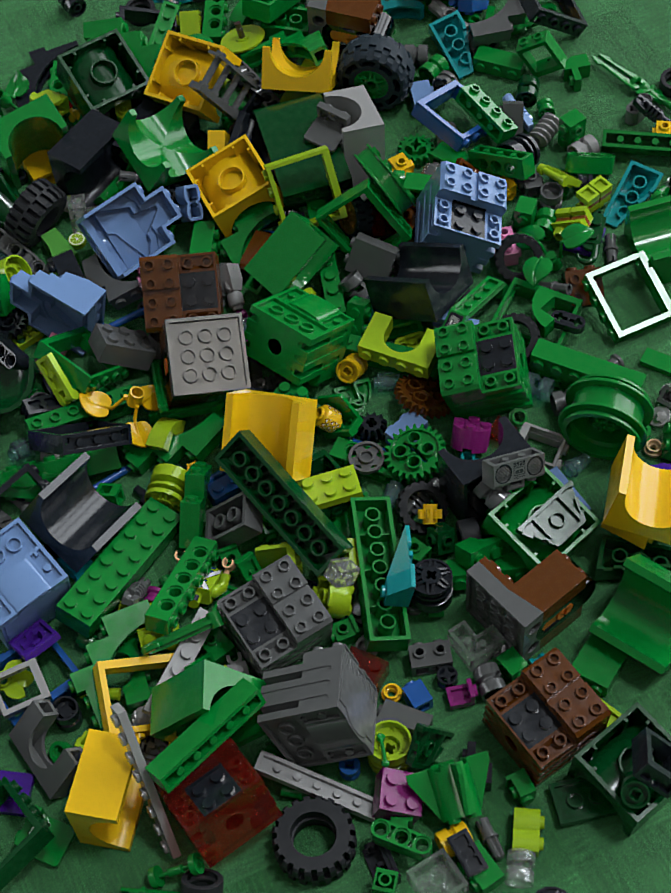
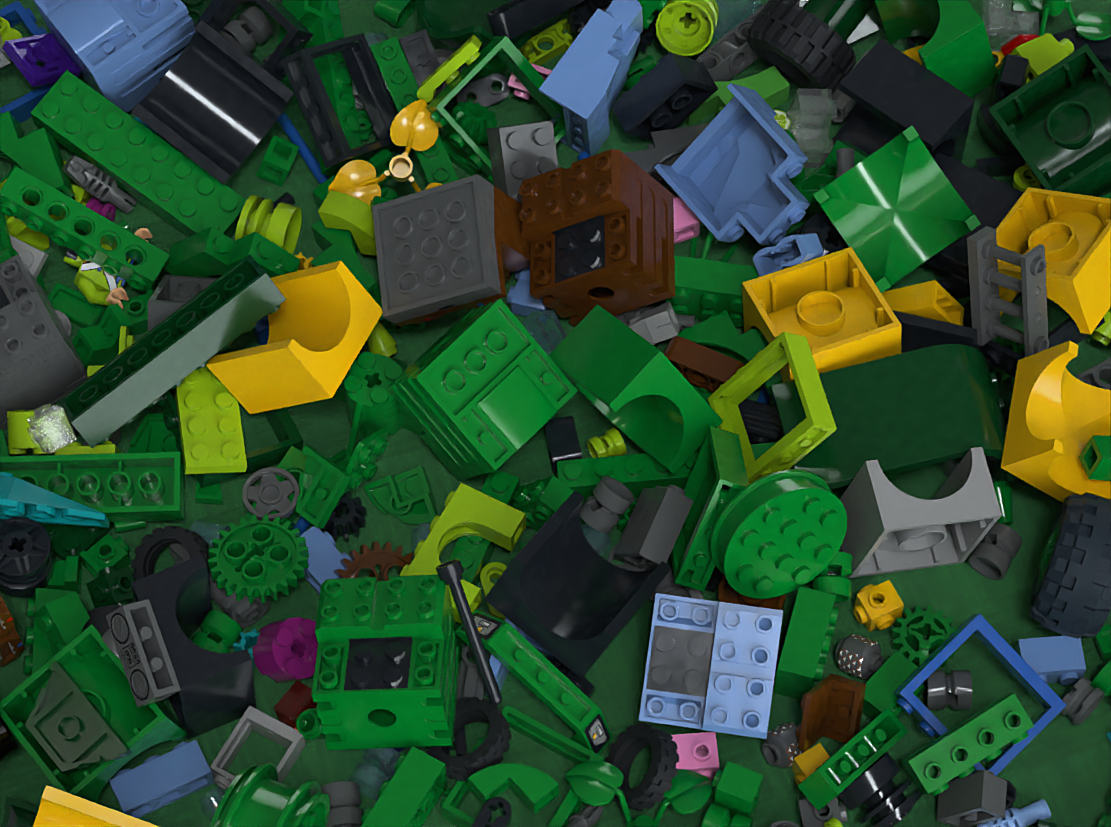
camera: 90 degrees right, 5 degrees up
dark grey bracket [304,101,351,153] -> none
yellow head [315,405,342,433] -> none
yellow wheel [336,353,368,383] -> none
yellow gear [418,504,442,524] -> none
none -> green wing [296,445,353,528]
none -> black piece [436,559,502,705]
none -> black brick [991,54,1030,107]

